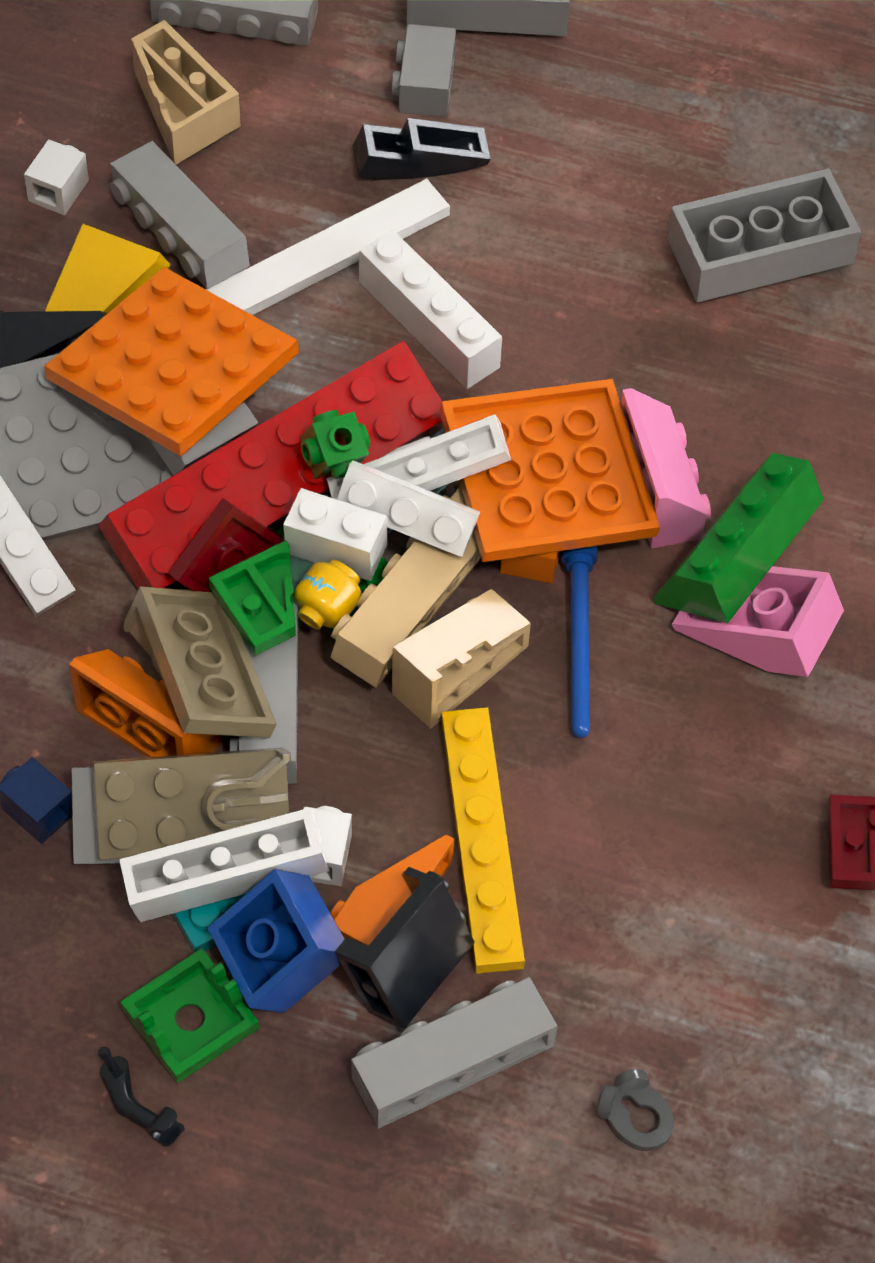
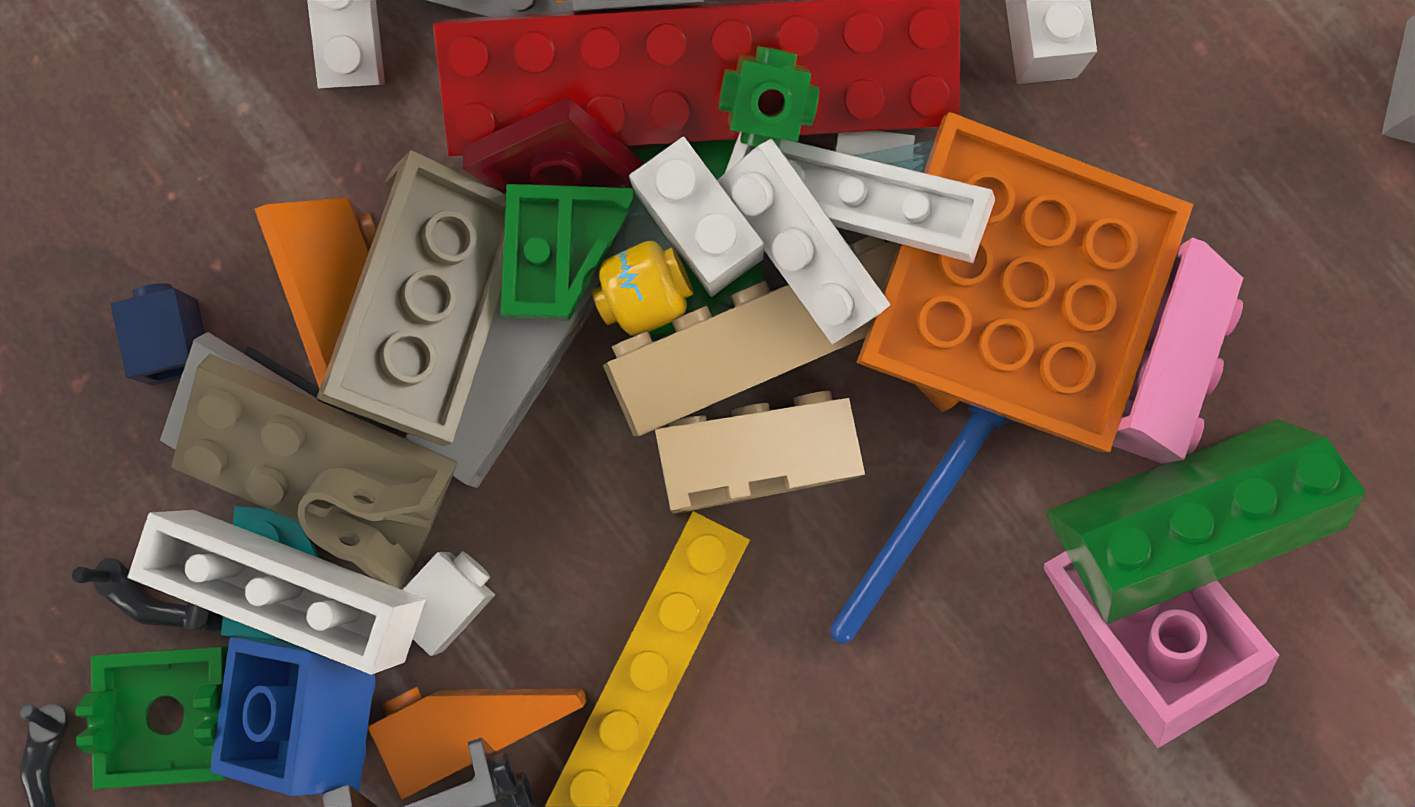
camera: 35 degrees right, 25 degrees up
none -> black piece [72,558,223,631]

